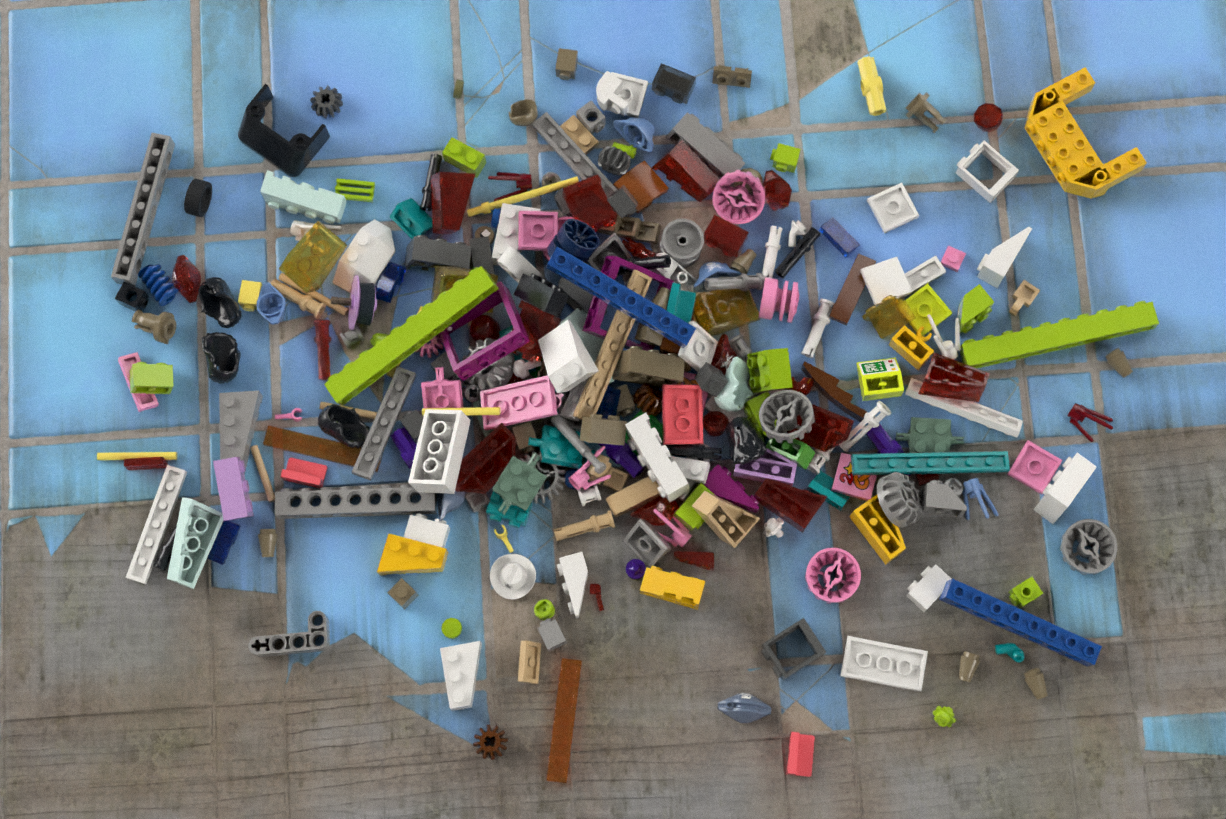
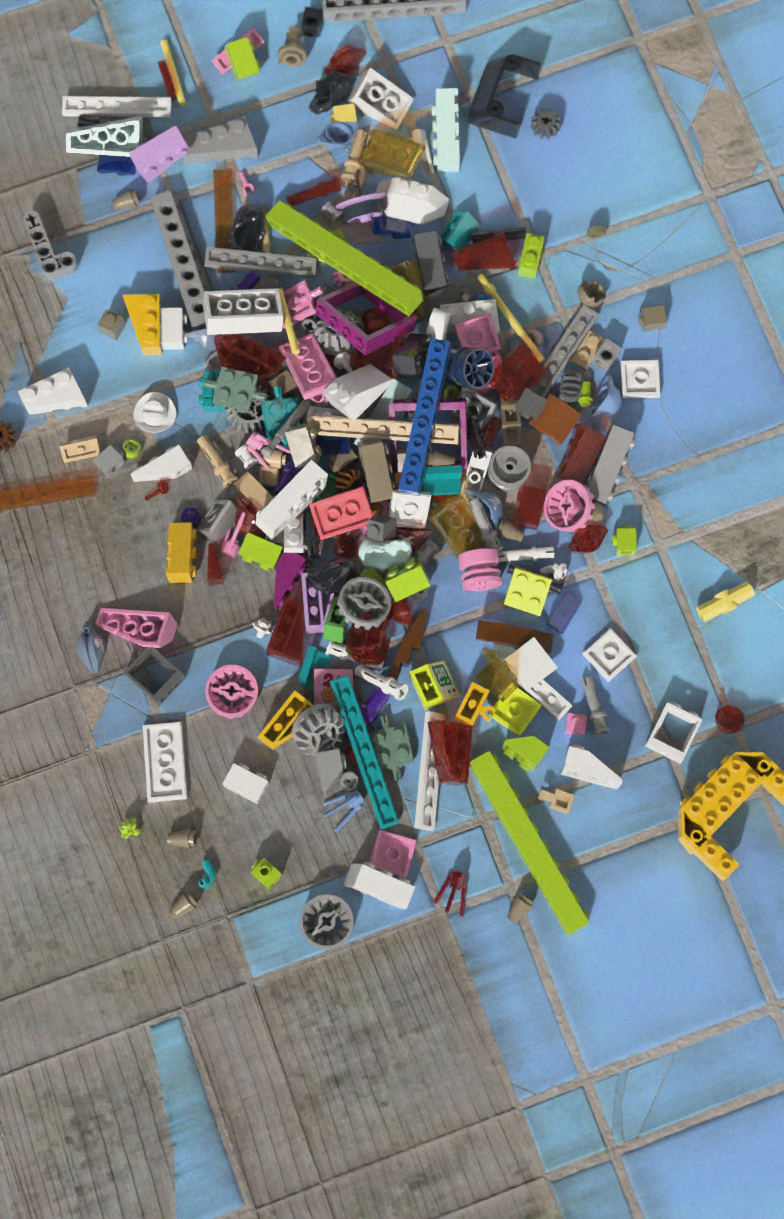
camera: 70 degrees right, 0 degrees up
blue piece [138,264,179,307] -> none
black tyre [184,178,212,217] -> none
black piece [202,332,241,384] -> none
tan bar [250,445,275,503] -> none
coral panel [280,457,328,489] -> none
lime tile [335,178,375,202] -> none
lime tile [441,618,462,639] -> none
dark red plant [488,172,532,201] -> none
light yellow hand [494,525,514,553] -> none
white brick [596,71,629,116] -> none
clear smoke brick [652,63,696,104] -> none
tan wedge [692,491,760,548] -> none
dark tan hinge [712,65,752,88] -> none
coral panel [786,732,815,777] -> none
white pin [801,299,835,358] -> none
dark tan piece [906,92,947,133] -> none
white plant [927,314,961,361] -> none
blue brick [939,579,1102,666] -> none
none -> bright pink wedge [95,608,178,648]
none -> white slope [346,68,414,129]
none -> neon yellow plate [504,567,552,616]
none -> light grey pin [581,676,611,736]

